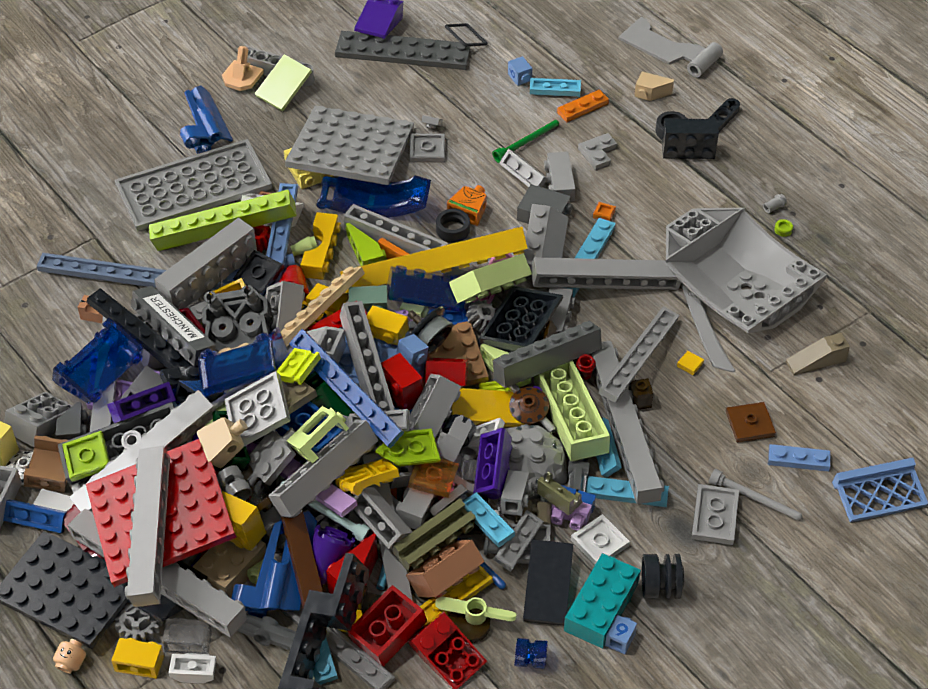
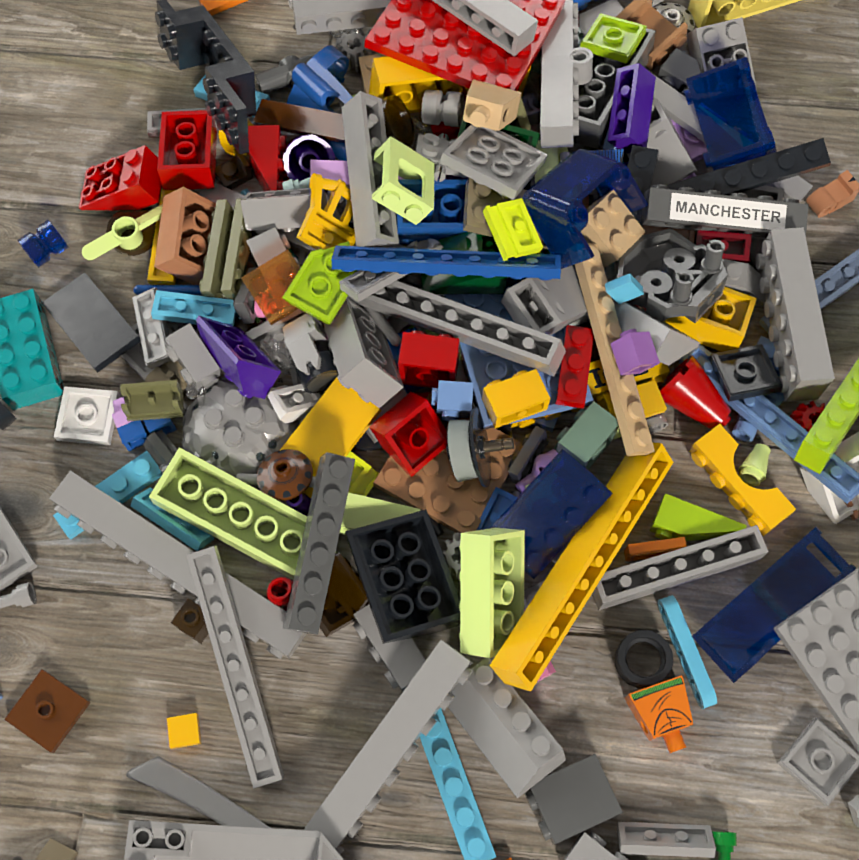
camera: 135 degrees right, 20 degrees up
none -> medium azure tile [605,274,644,304]
none -> medium lavender brick [610,329,660,375]
none -> medium azure beam [658,595,717,709]

